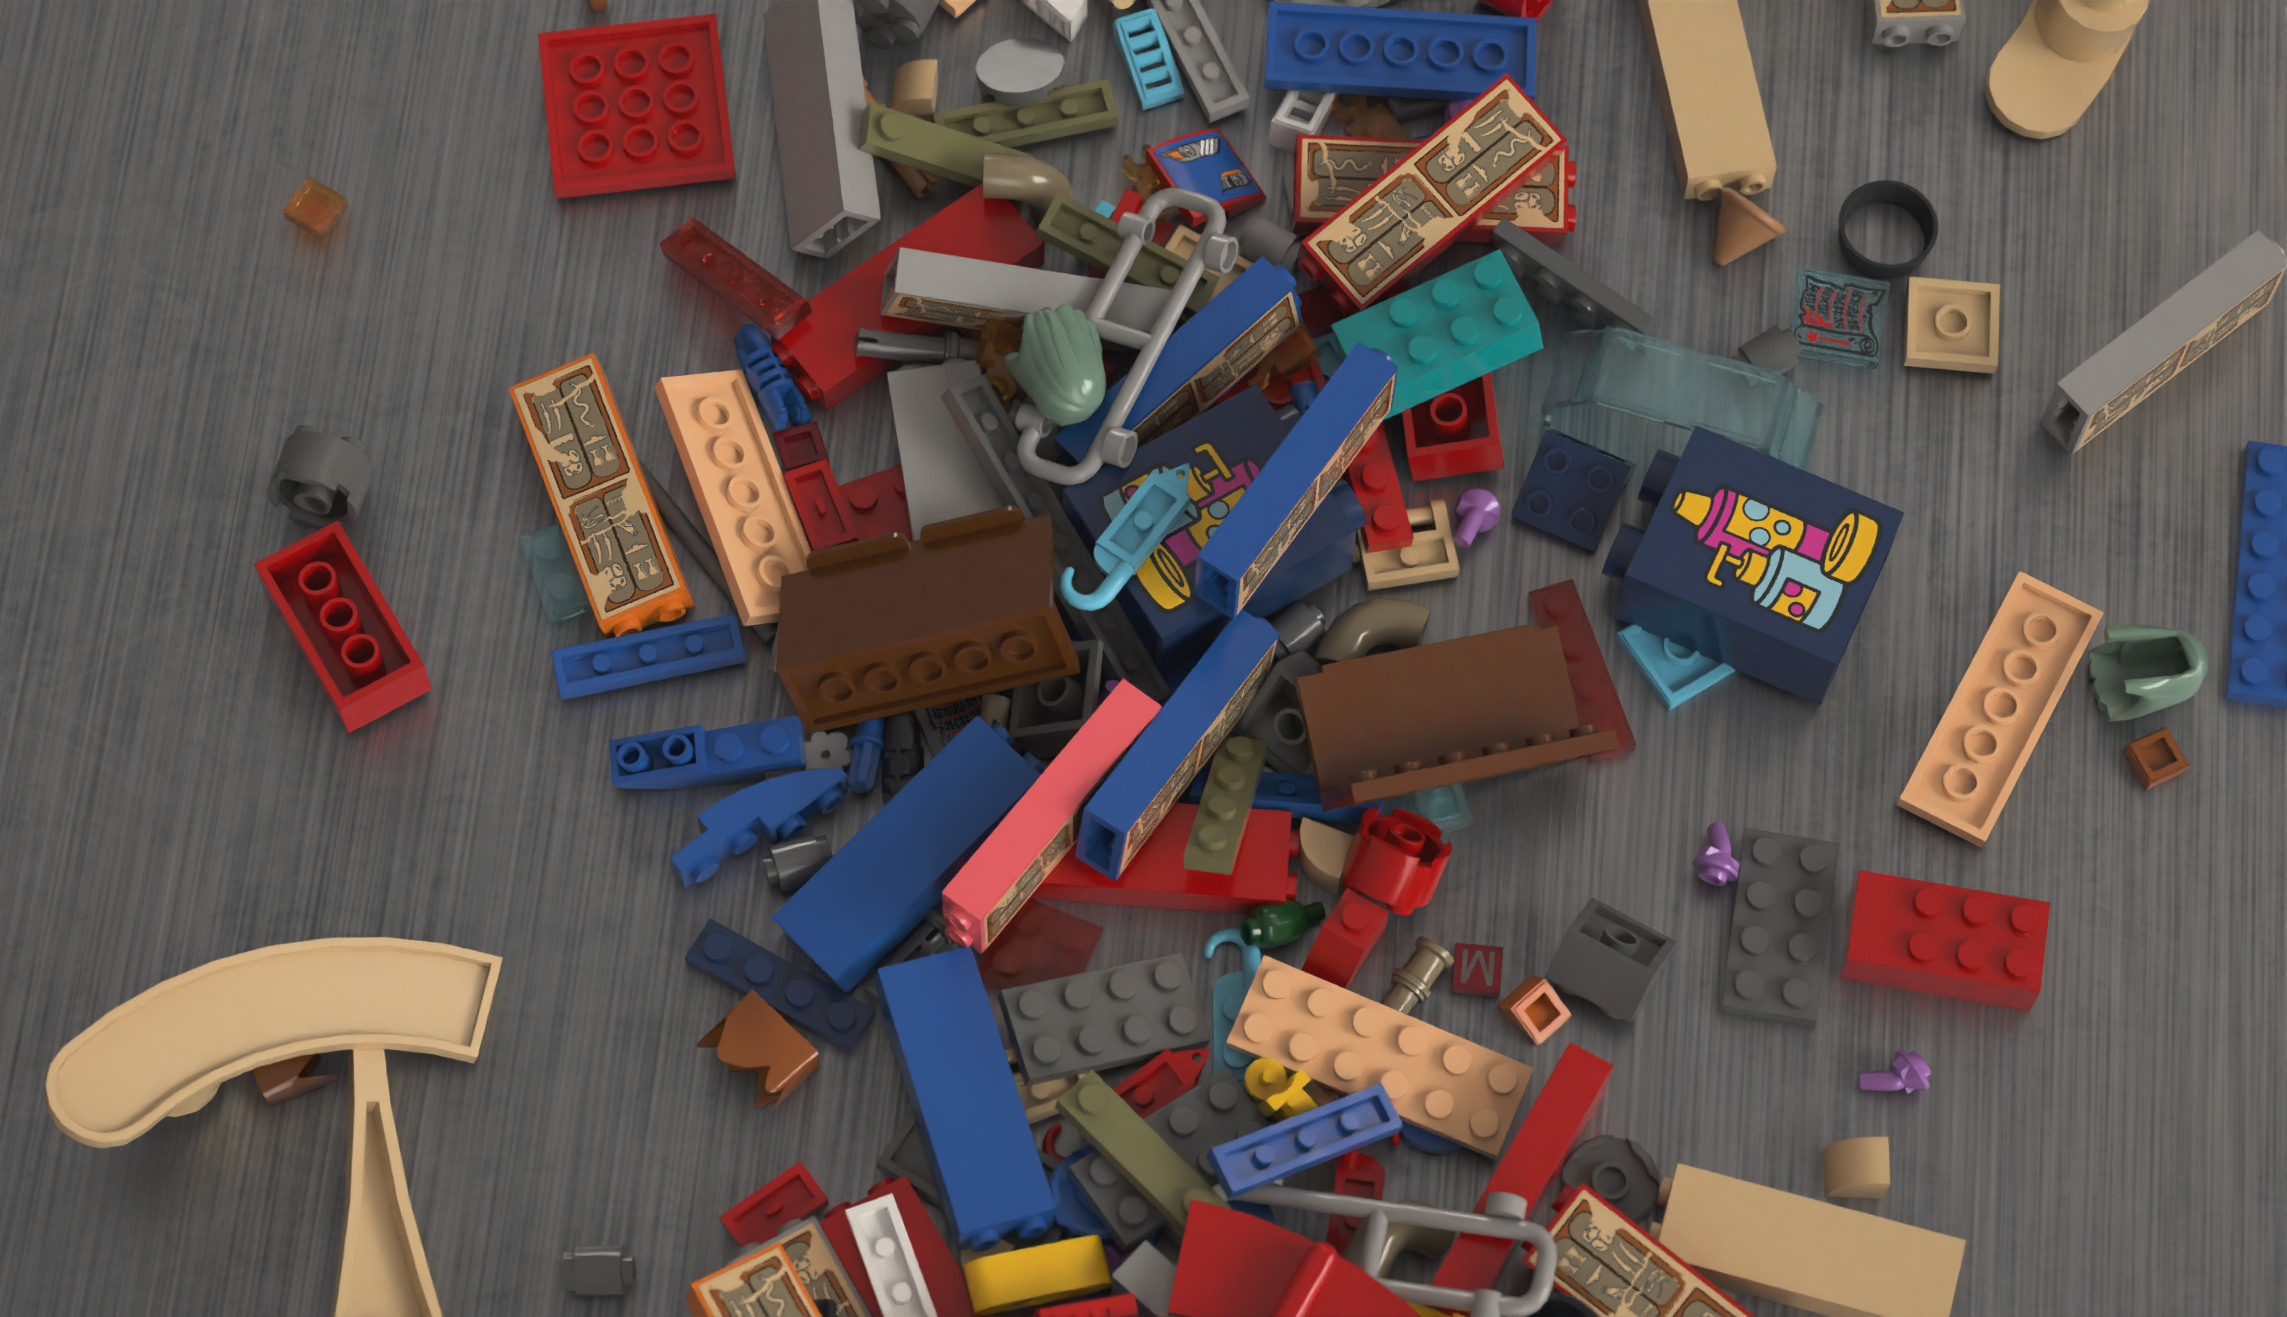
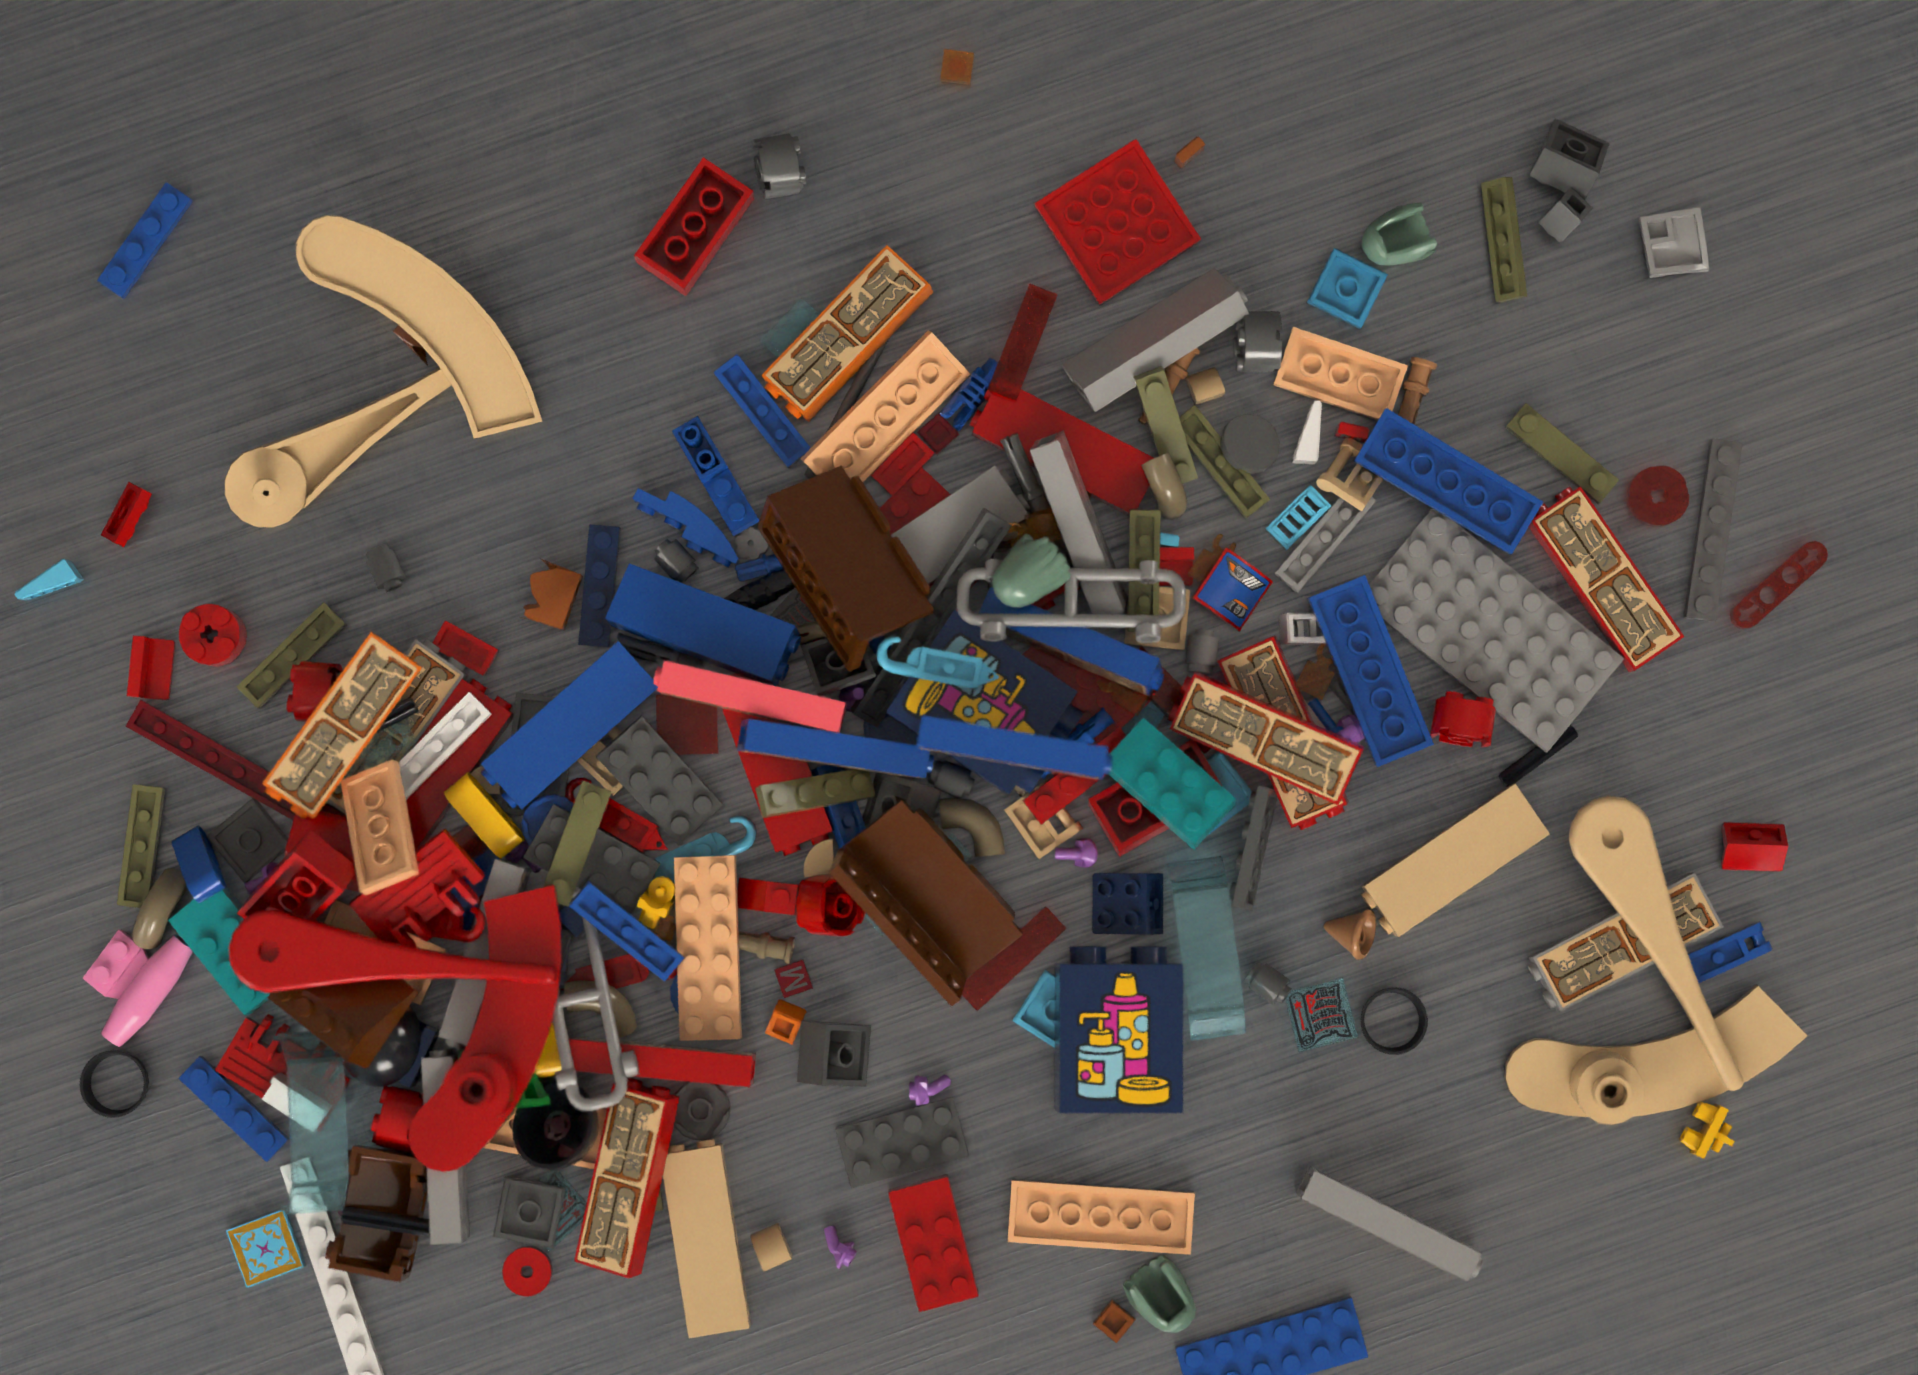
camera: 70 degrees right, 20 degrees up
dark green plant [1239,899,1326,949] -> none
tan plate [1904,276,2000,374] -> none

